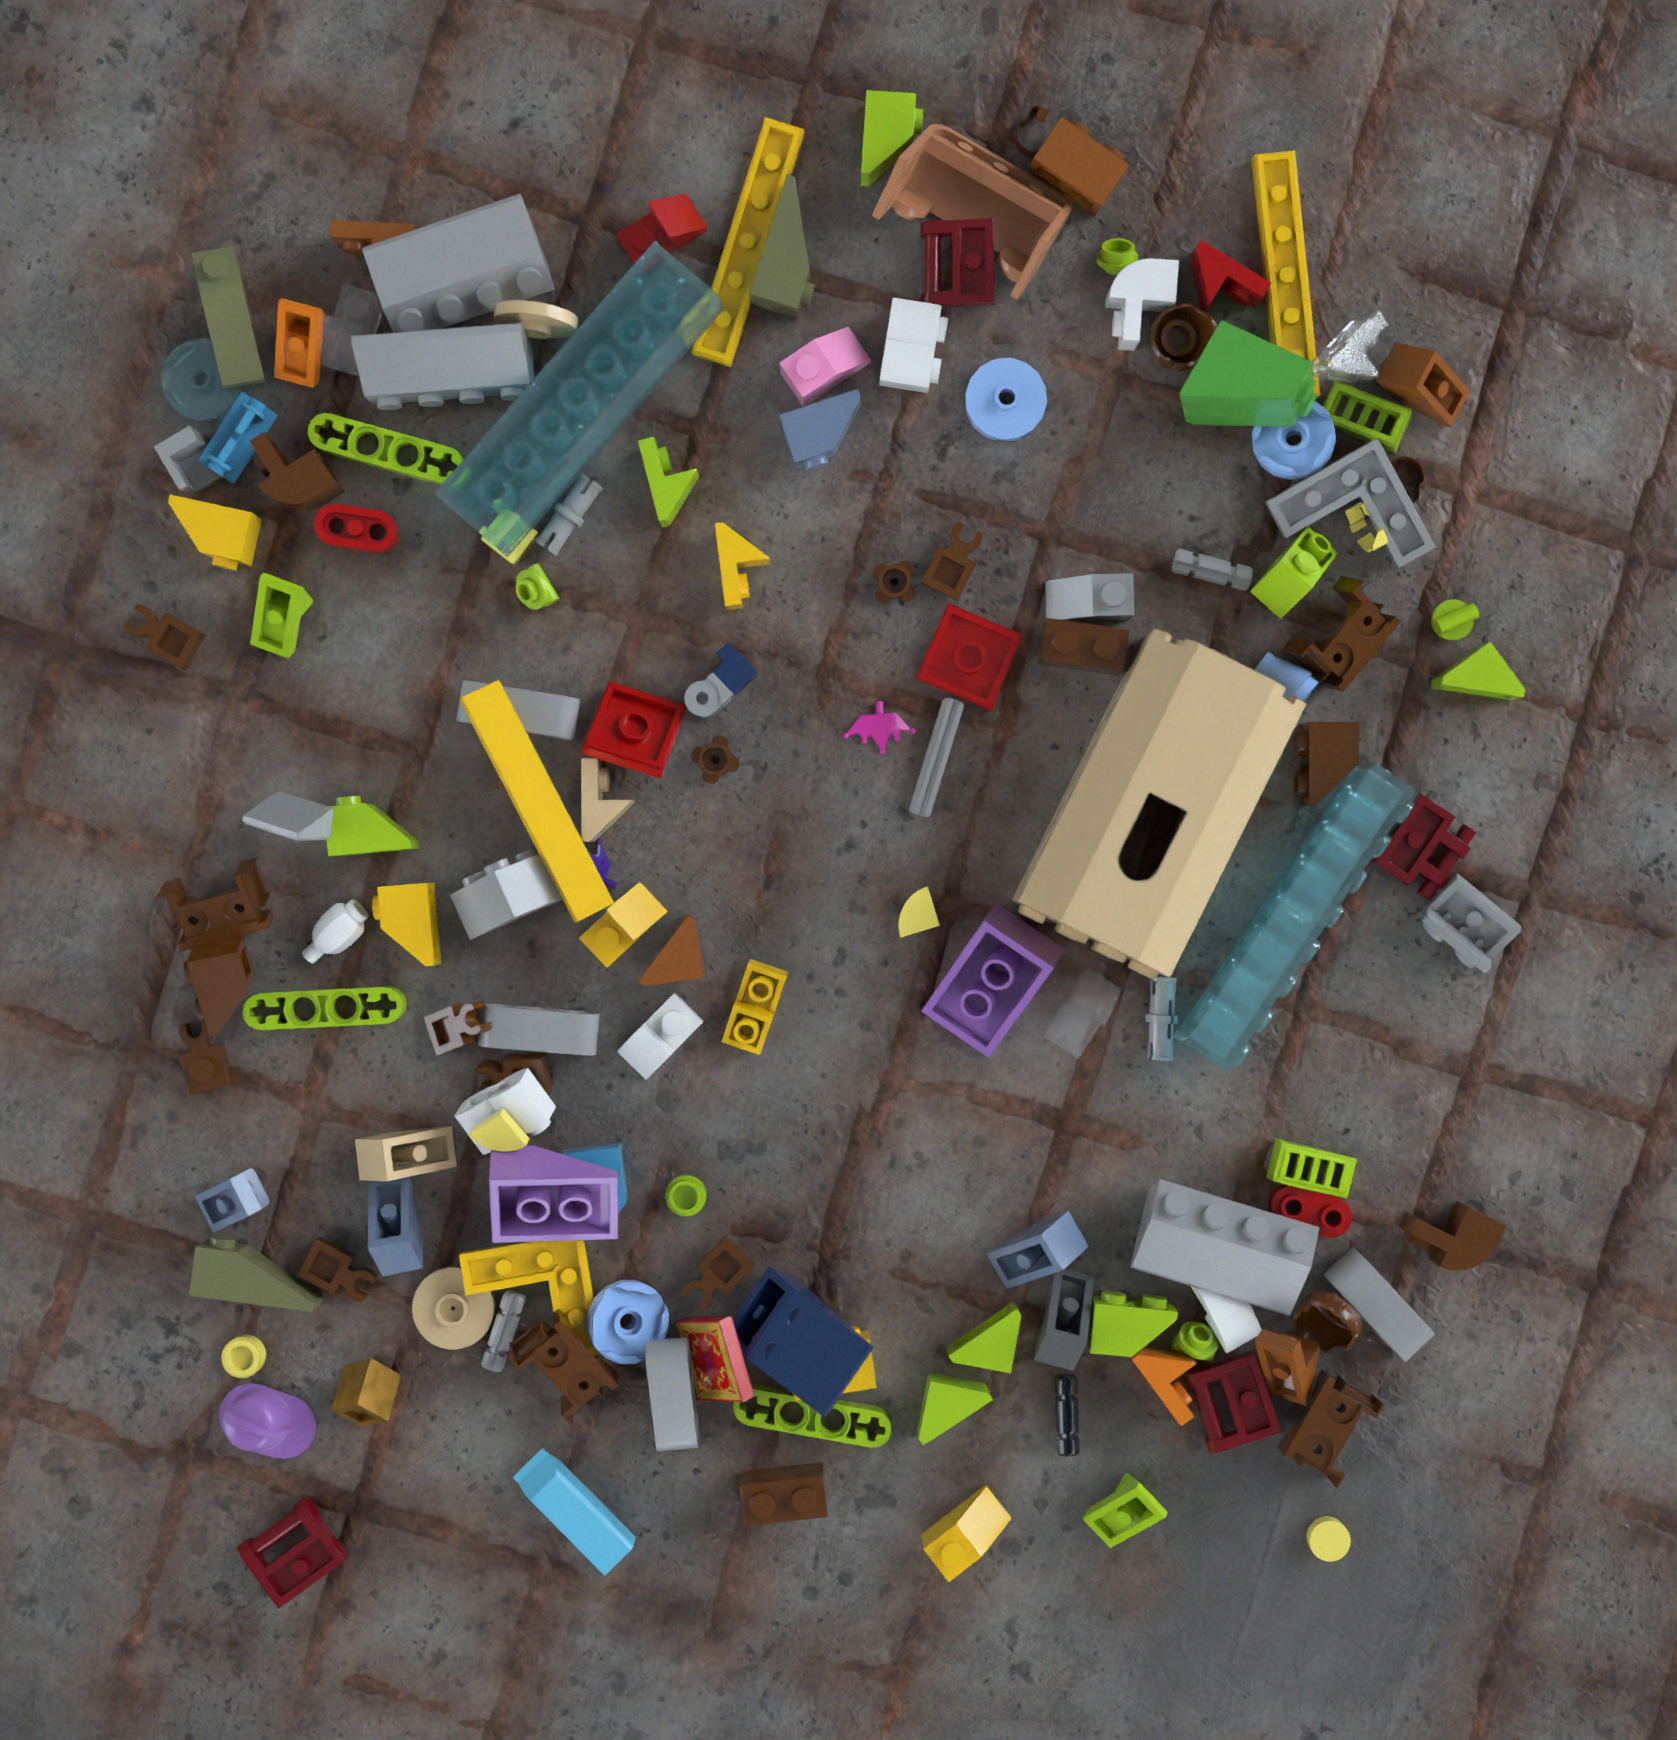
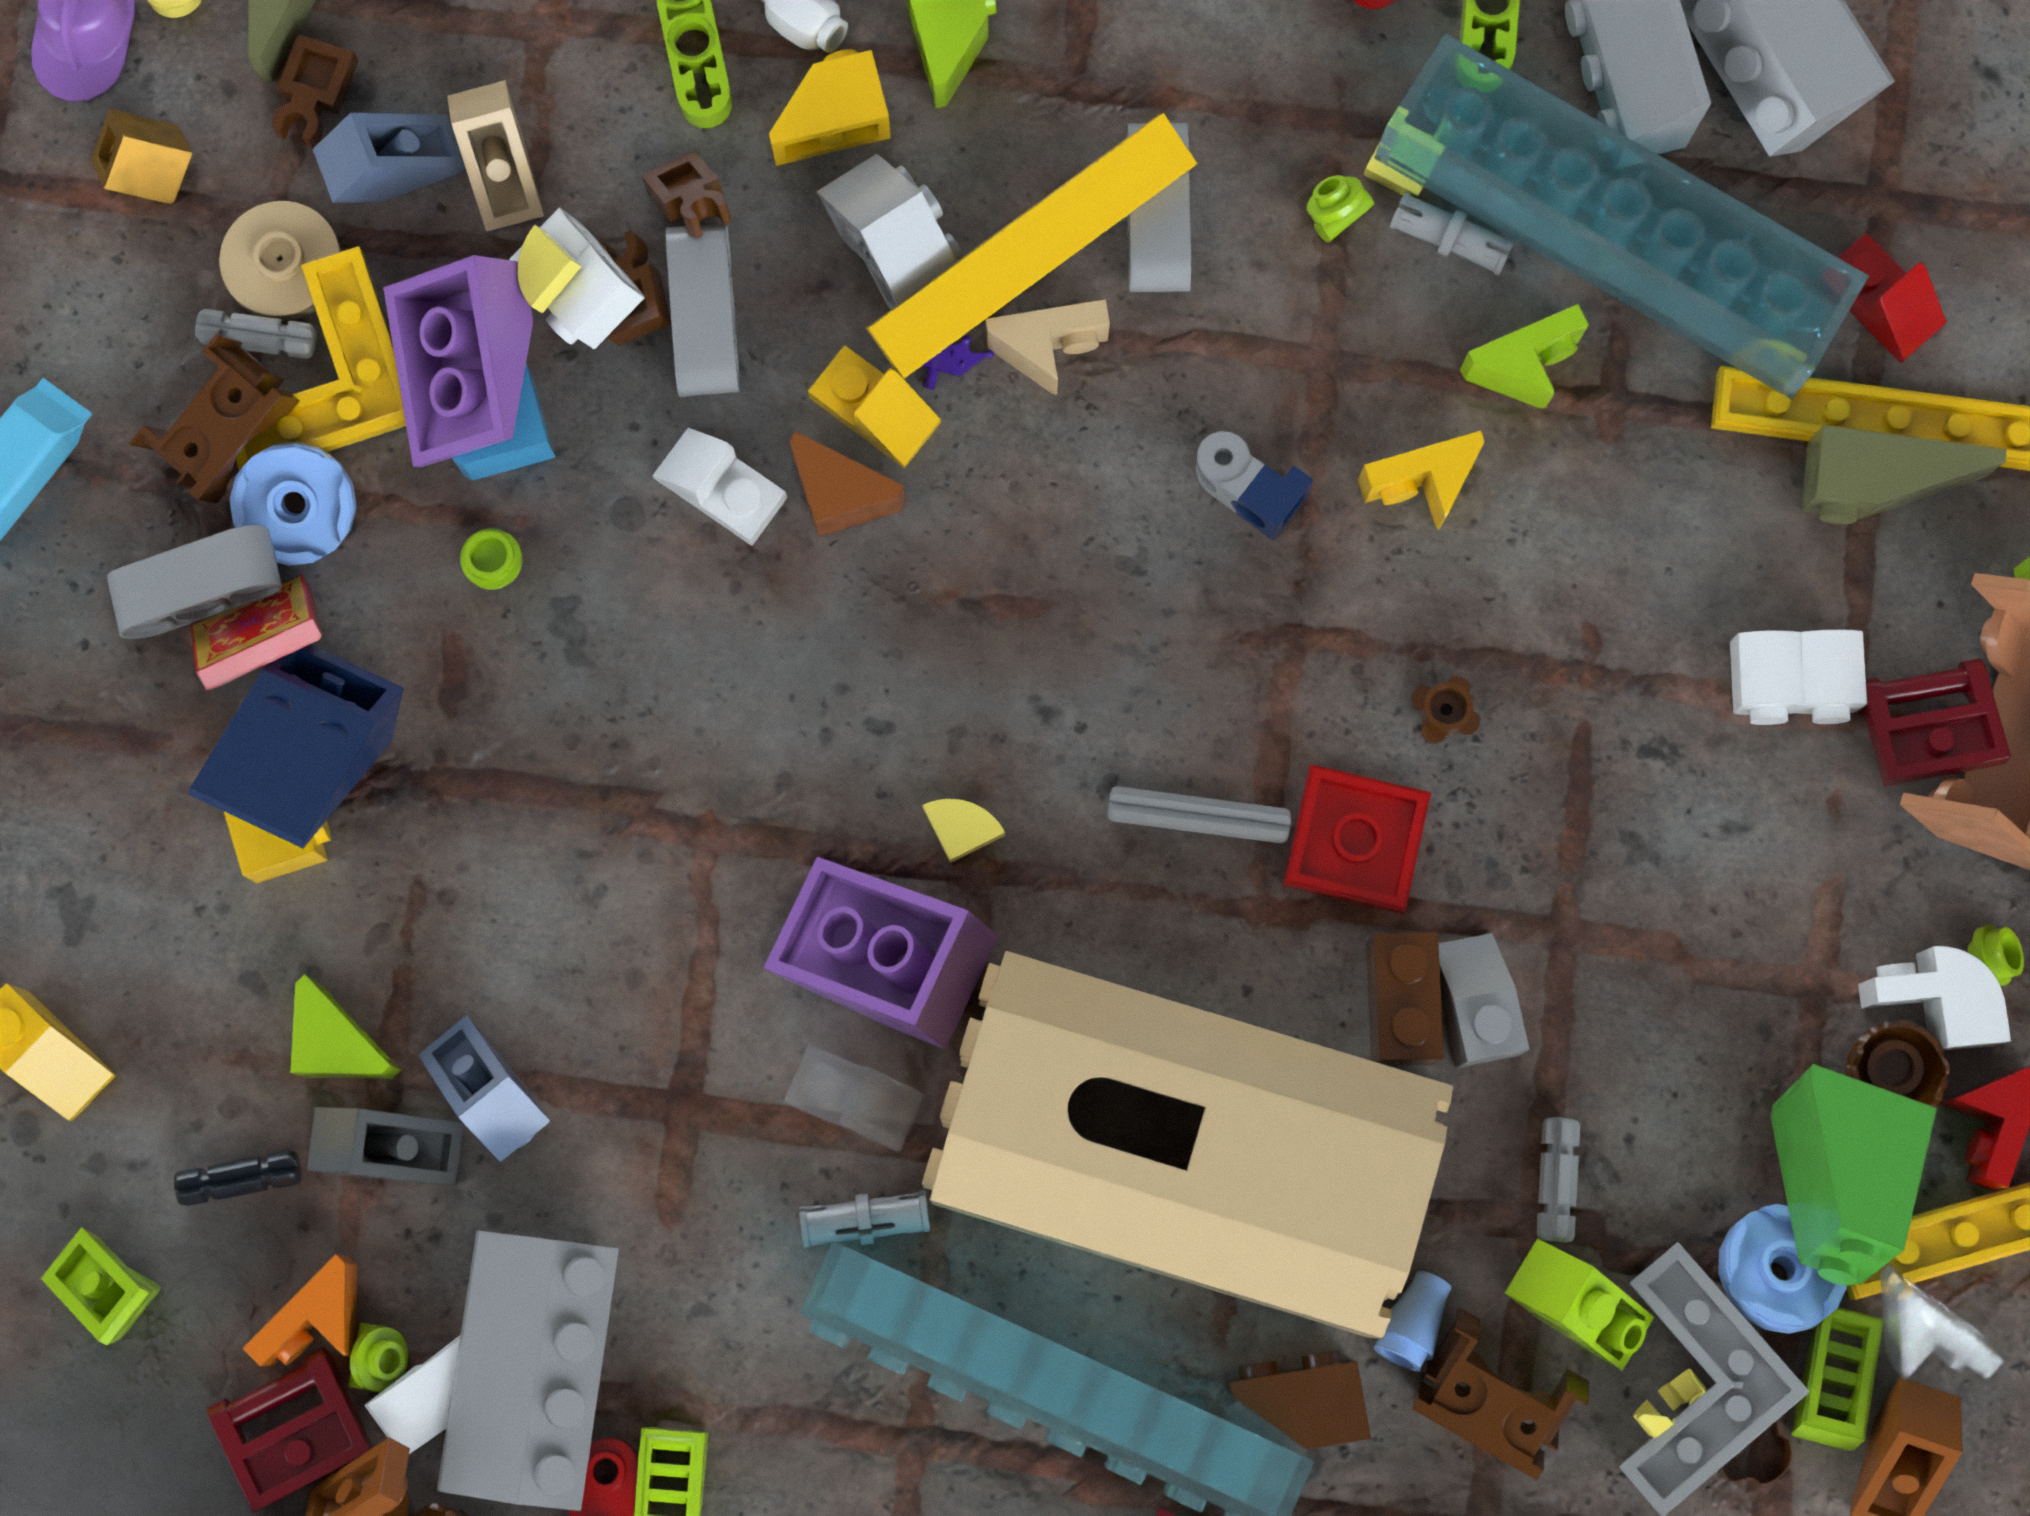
camera: 80 degrees right, 10 degrees down
tan piece [494,300,578,339] -> none
red tile [582,681,687,779] -> none
reddish brown plate [682,1235,755,1312] -> none
reddish brown plate [691,736,740,784] -> none
yellow slope [721,959,788,1055] -> none
lime beam [733,1384,891,1448] -> none
reddish brown brick [740,1462,828,1527] -> none
sand blue slope [779,389,861,472] -> none
bright pink slope [780,326,871,407] -> none
dark pink piece [843,701,916,755] -> none
lime slope [917,1372,992,1446] -> none
reddish brown plate [921,522,982,602] -> none
light blue plate [965,358,1047,442] -> none
lime slope [1086,1291,1178,1357] -> none

